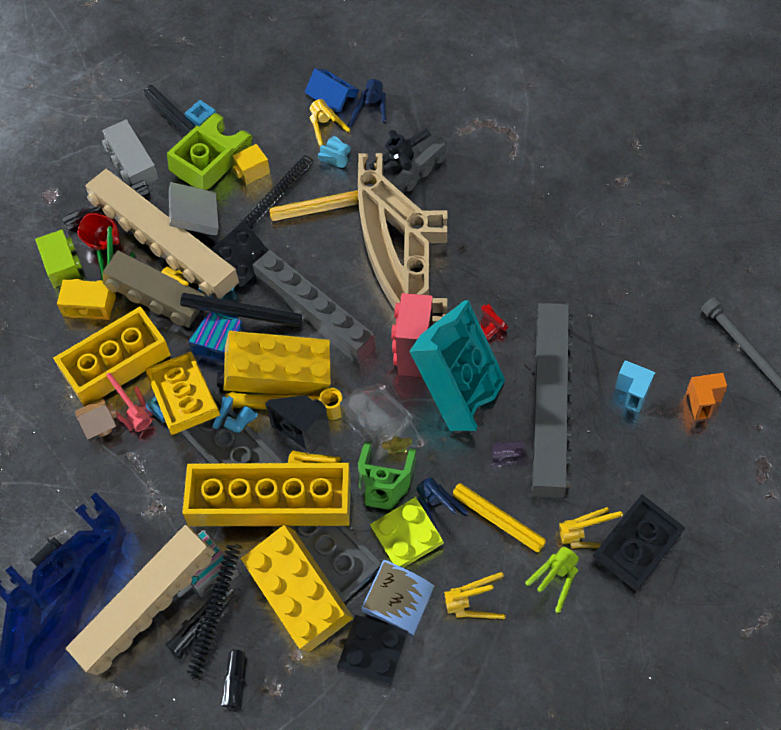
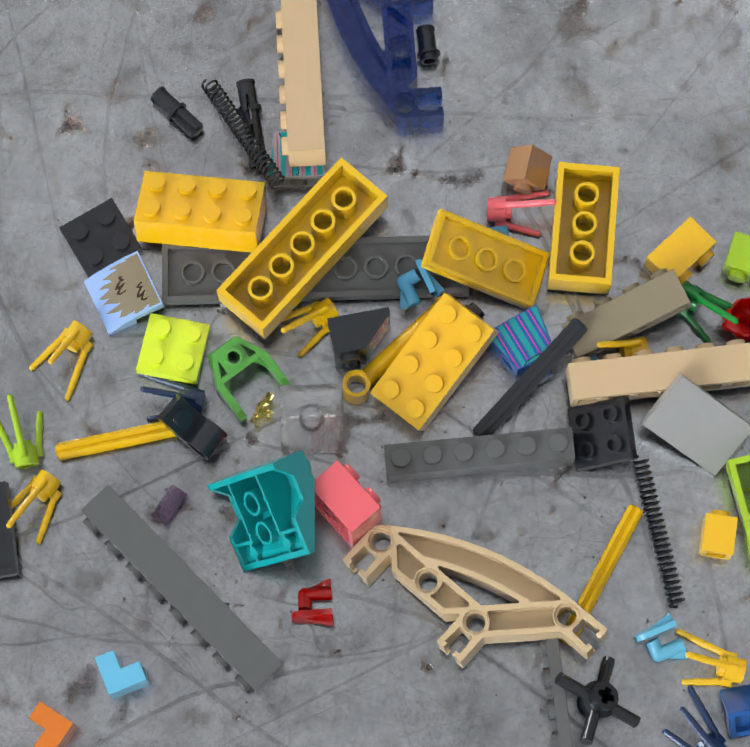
camera: 130 degrees right, 15 degrees up
none -> black plate [157,394,228,460]

